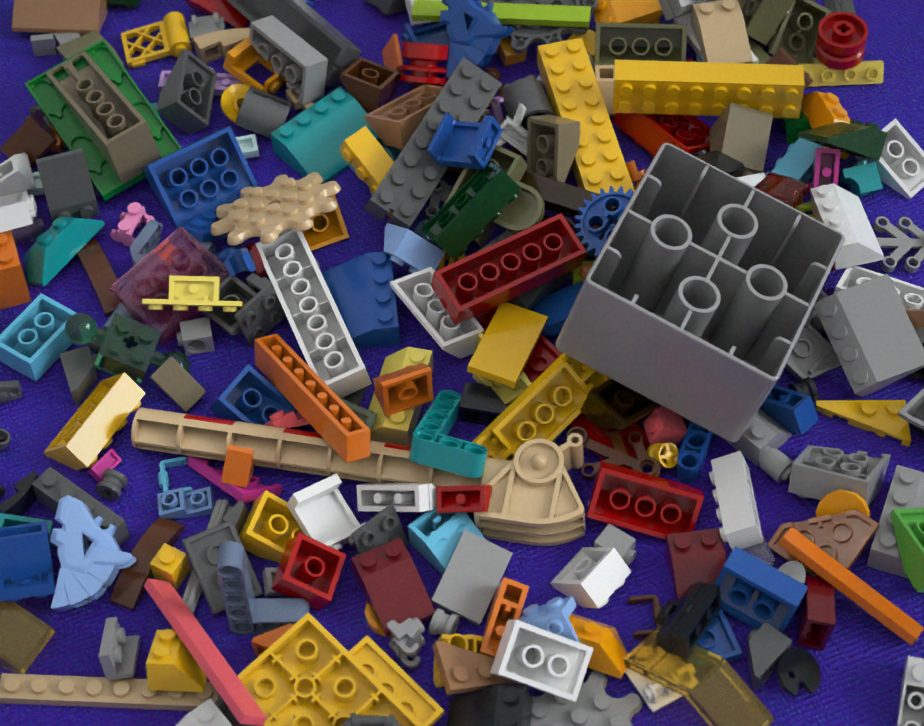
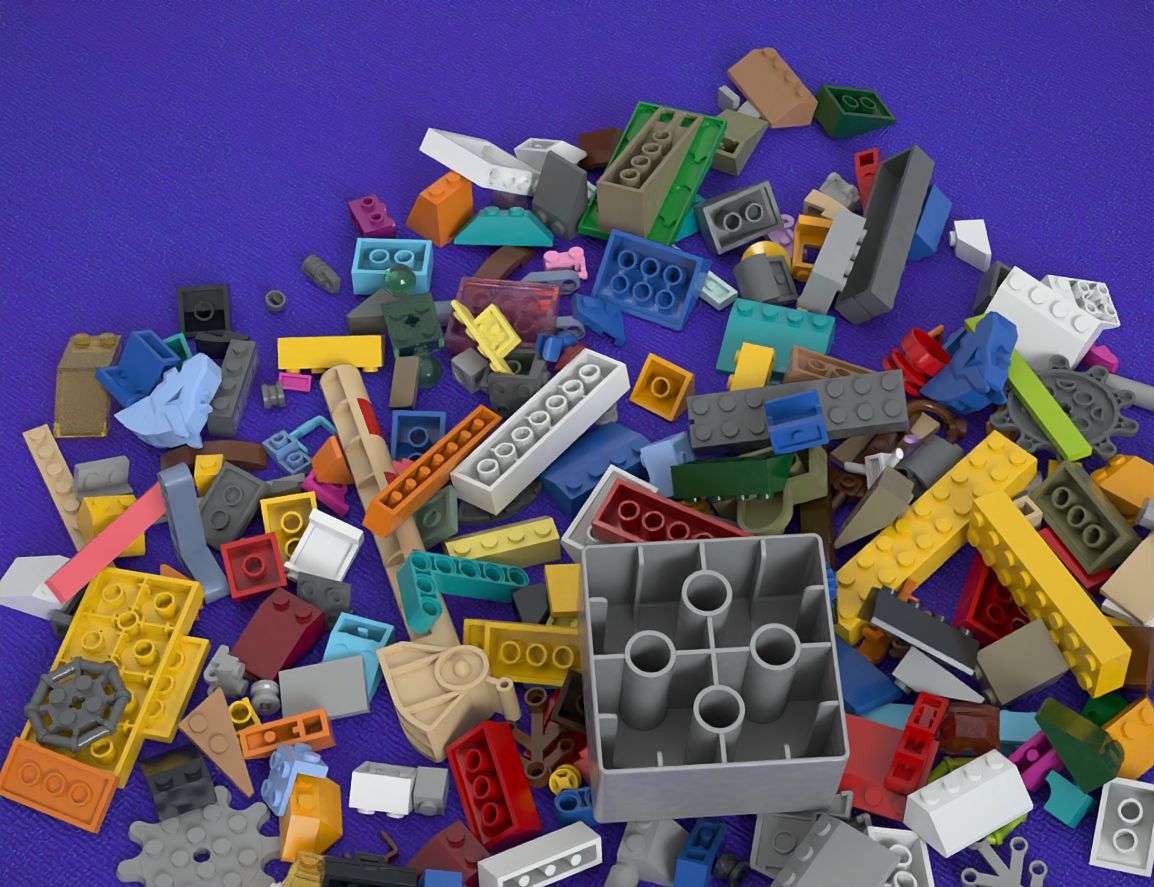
camera: 60 degrees right, 5 degrees down
yellow piece [121,12,192,69] -> none
tan plate [211,172,341,246] -> none
reddish brown slope [340,57,400,112] -> none
white piece [356,483,437,512] -> none
orange slope [373,363,434,417] -> none
red slope [436,485,492,513] -> none
white slope [490,620,593,702] -> none

